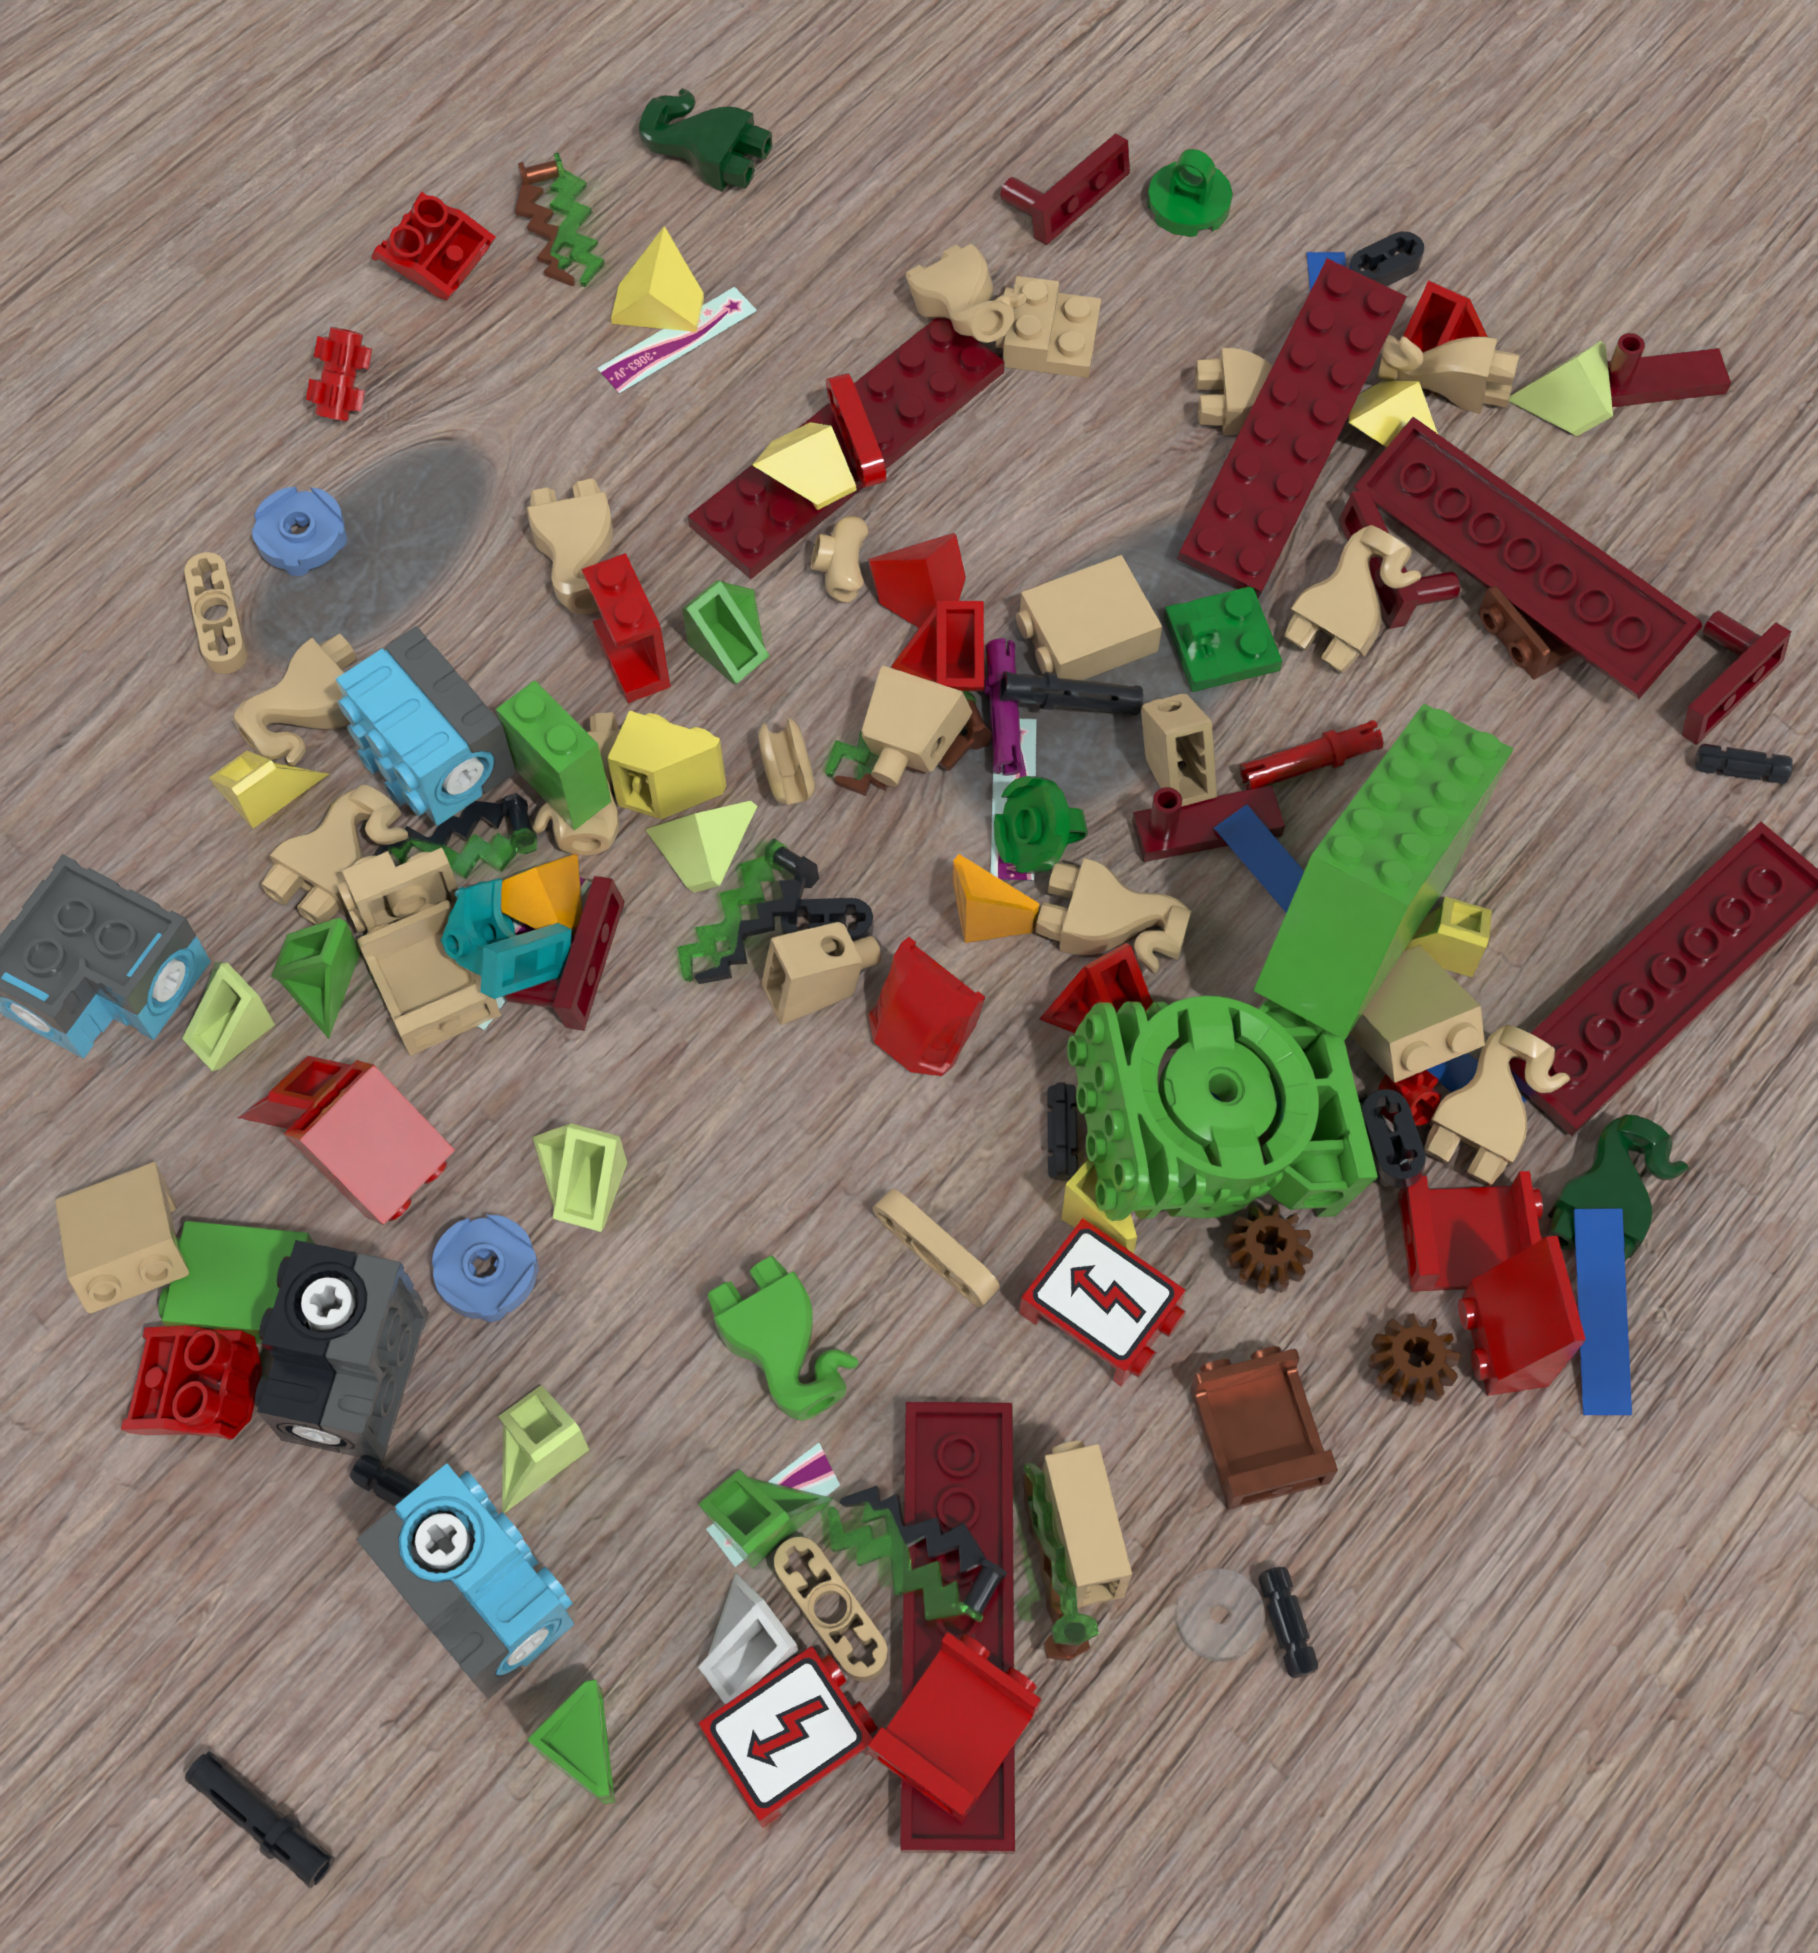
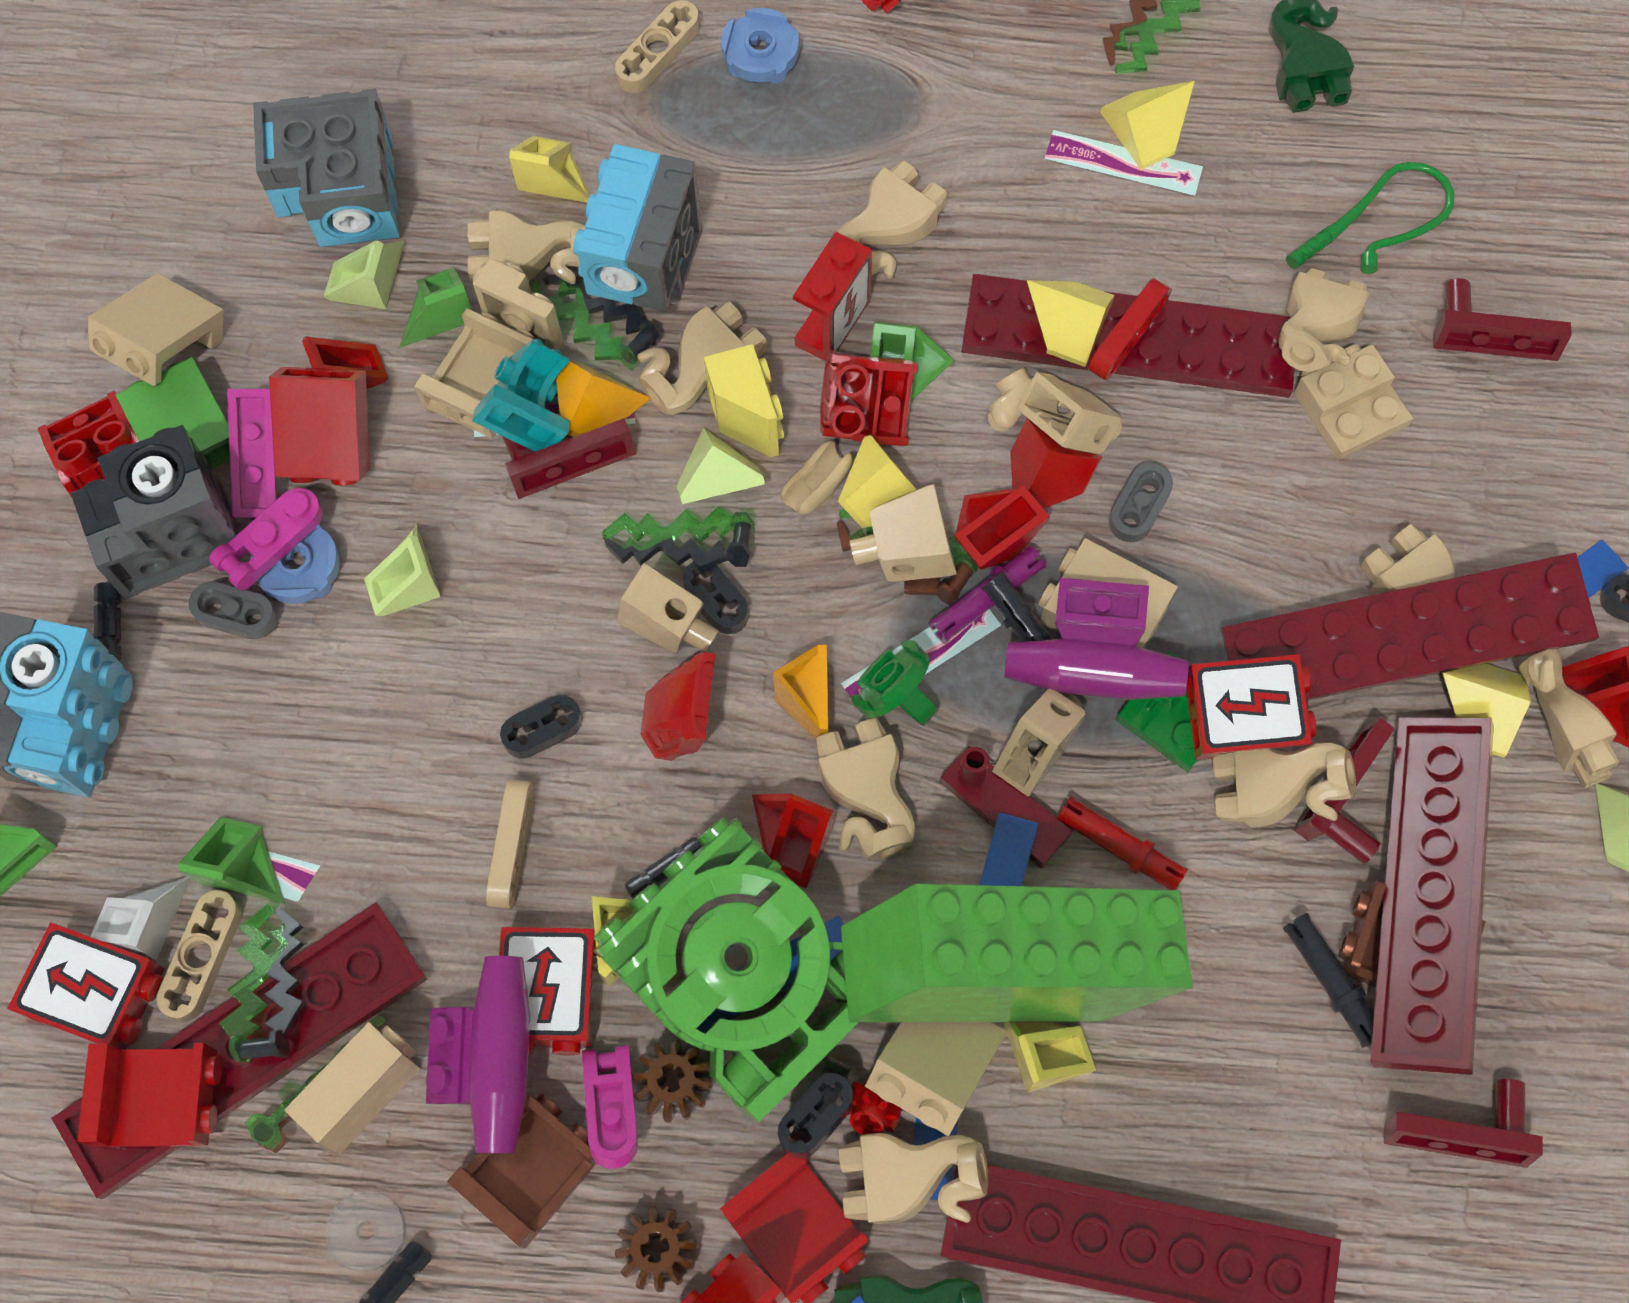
camera: 55 degrees right, 5 degrees up
tan hips [233,633,357,766] -> none
bright green brick [496,680,612,831] -> none
yellowish green slope [498,1385,589,1513] -> none
bright green hips [708,1256,859,1421] -> none
green tile [1147,149,1233,237] -> none
black axle [1695,744,1793,783] -> none
none -> dark grey plate [189,582,277,639]
none -> dark pink plate [209,488,323,591]
none -> dark pink plate [227,389,277,518]
none -> magenta plate [426,956,530,1153]
none -> black beam [500,695,582,759]
none -> dark pink plate [582,1045,638,1169]
none -> red slope [820,350,918,446]
none -> light yellow slope [838,435,917,528]
none -> magenta plate [1004,578,1189,700]
none -> tan torso [1017,372,1122,455]
none -> dark grey plate [1109,463,1173,542]
none -> panel [1186,654,1316,760]
none -> black pin [1283,913,1374,1048]
none -> green piece [1286,162,1454,274]

